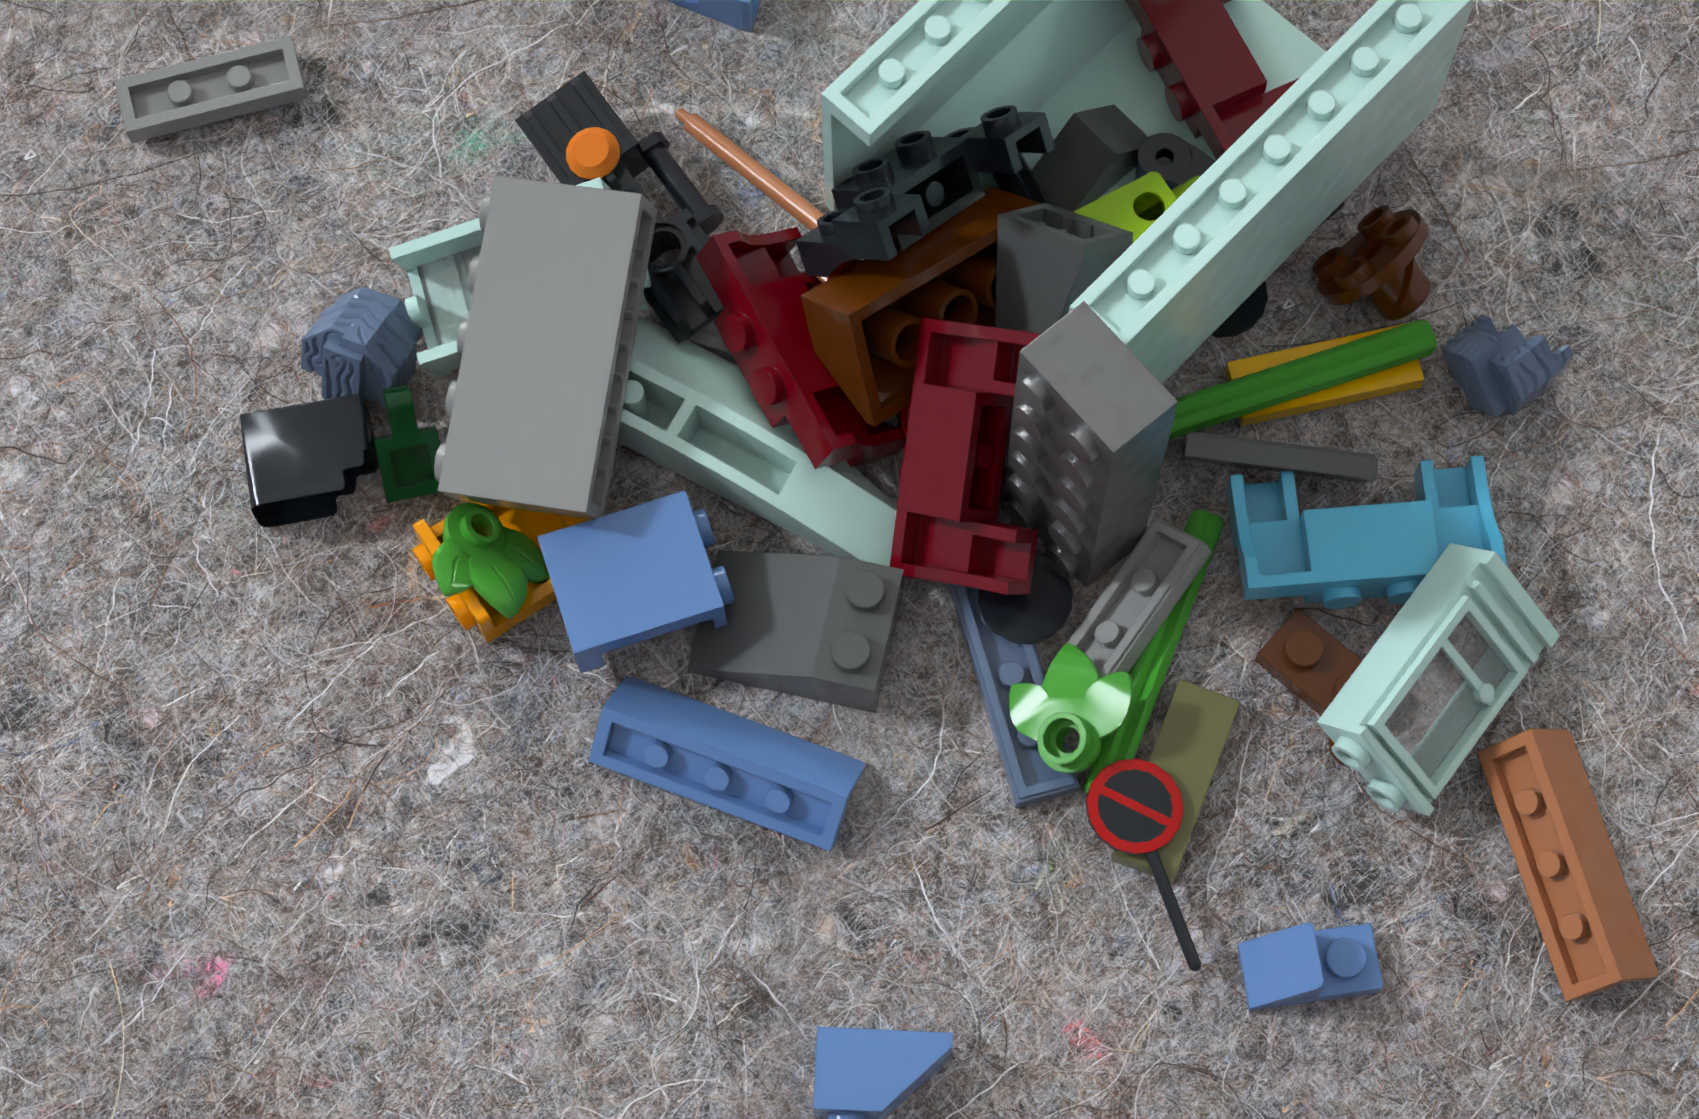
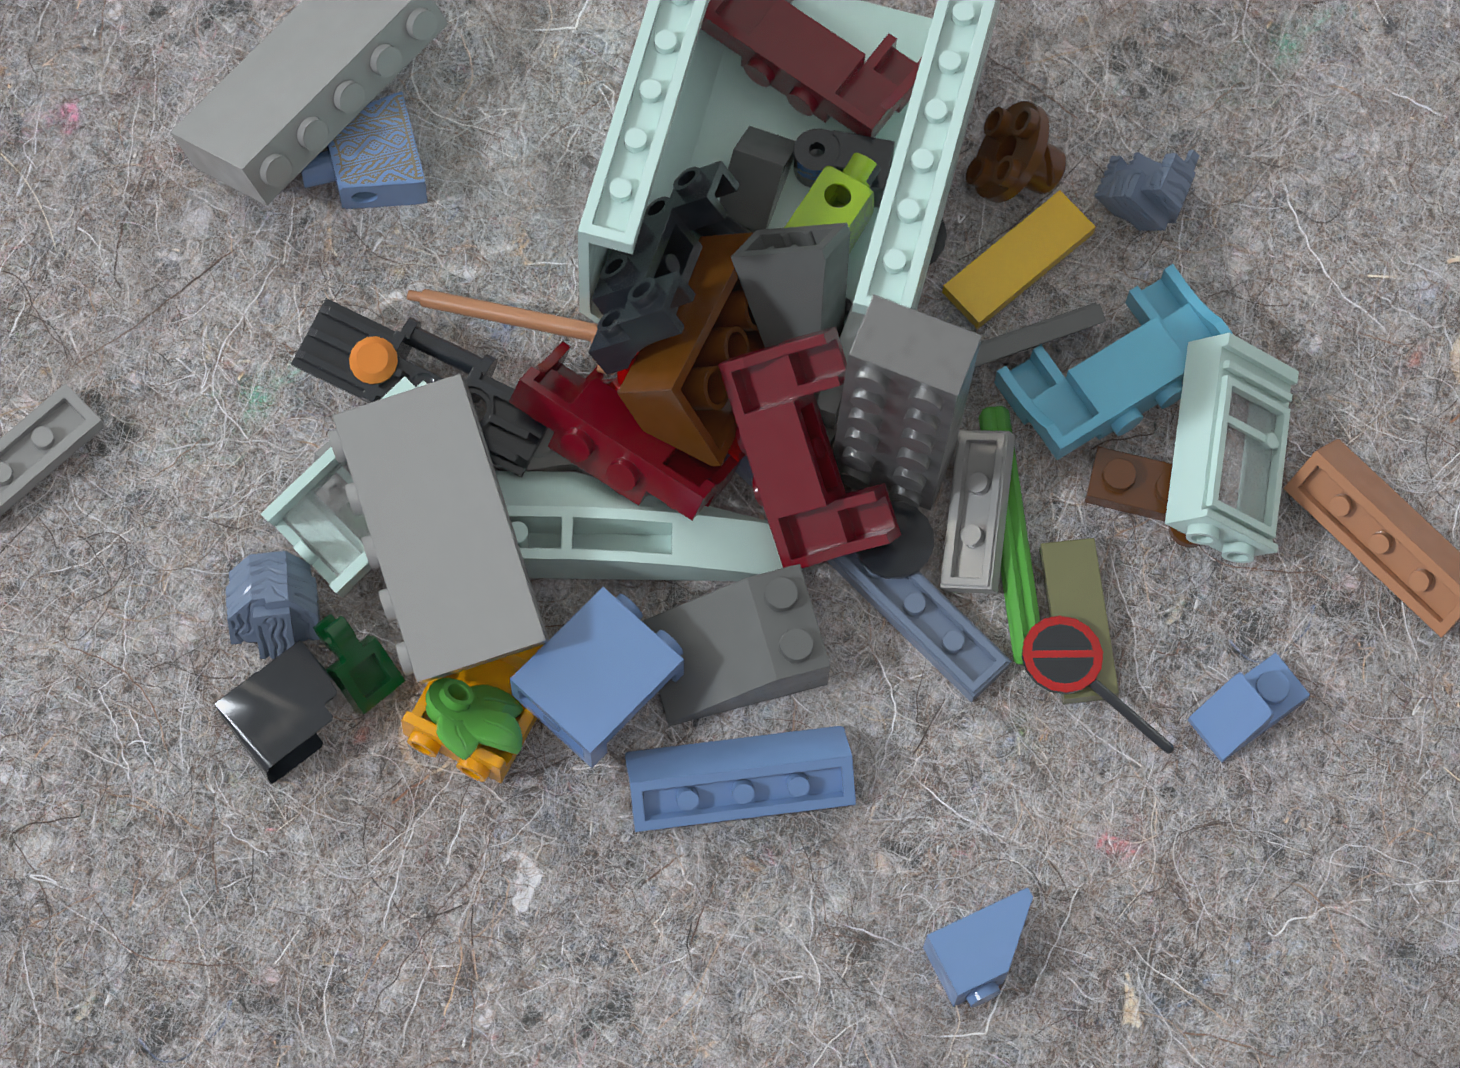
camera: 35 degrees left, 0 degrees up
bright green plate [1009,643,1134,774] -> none
bright green axle [1169,319,1437,439] -> none

